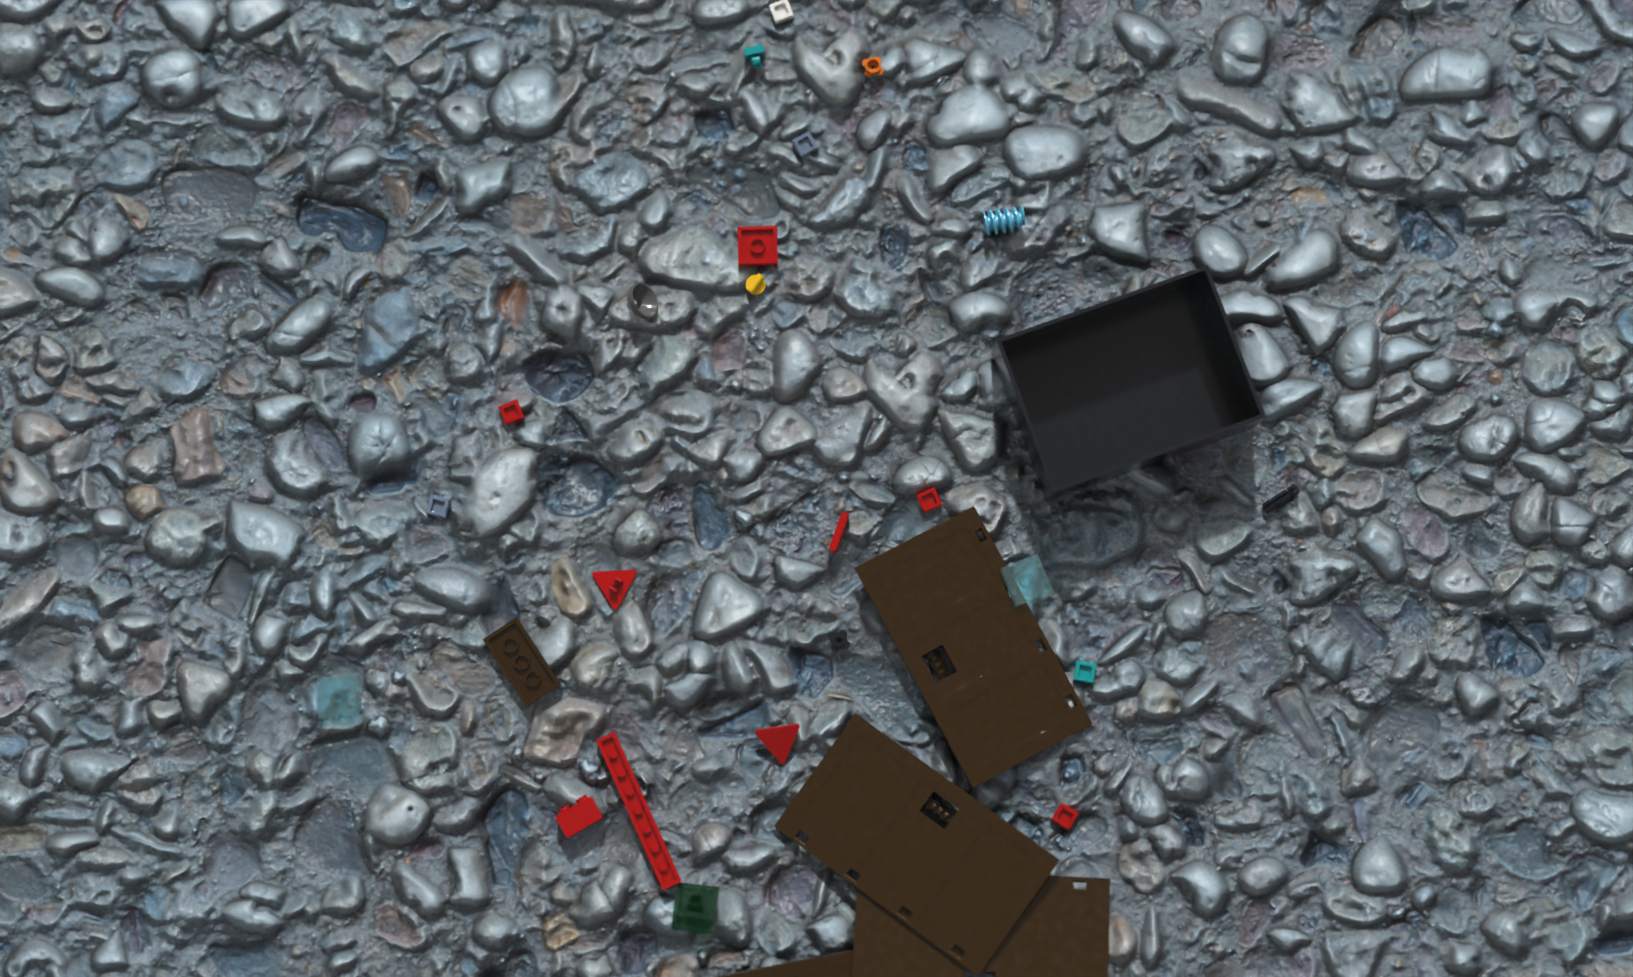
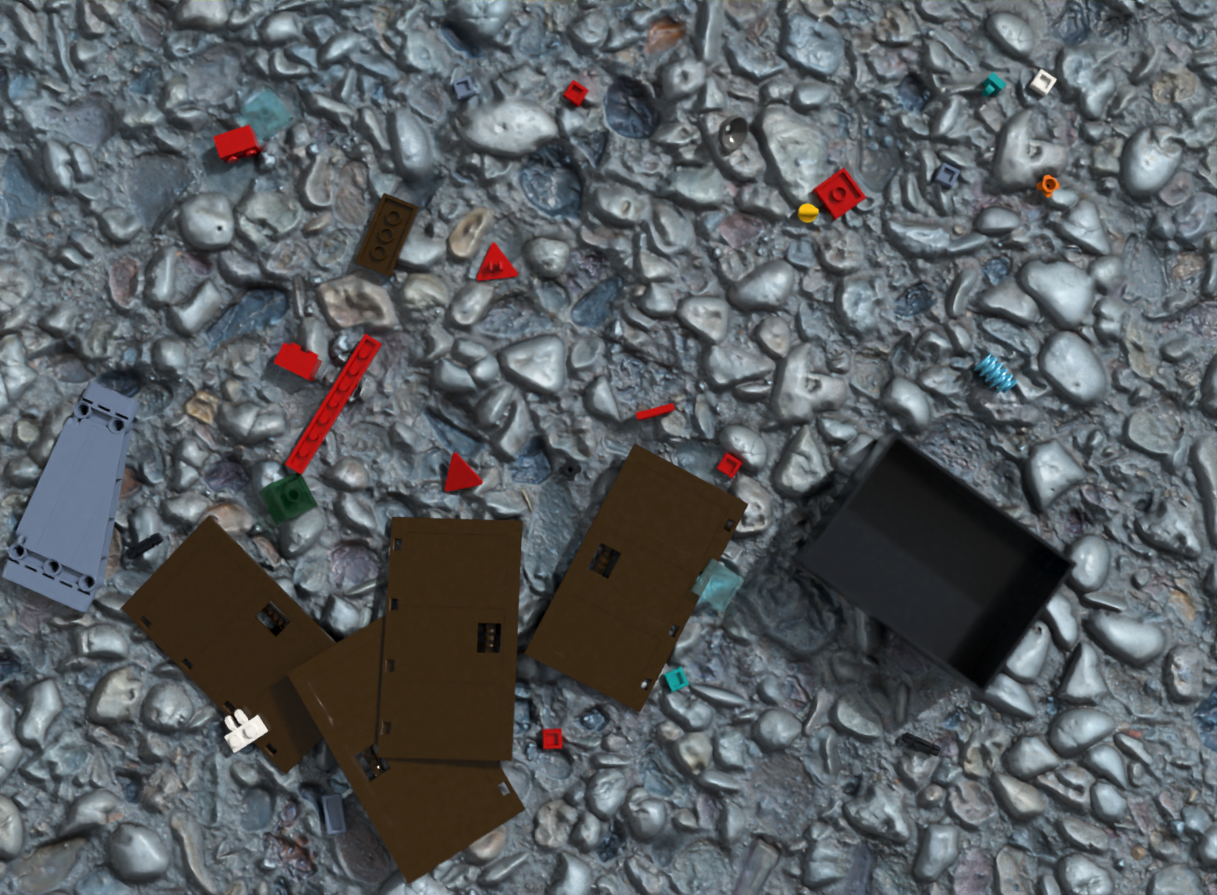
camera: 55 degrees right, 5 degrees up
none -> red brick [213,125,261,164]

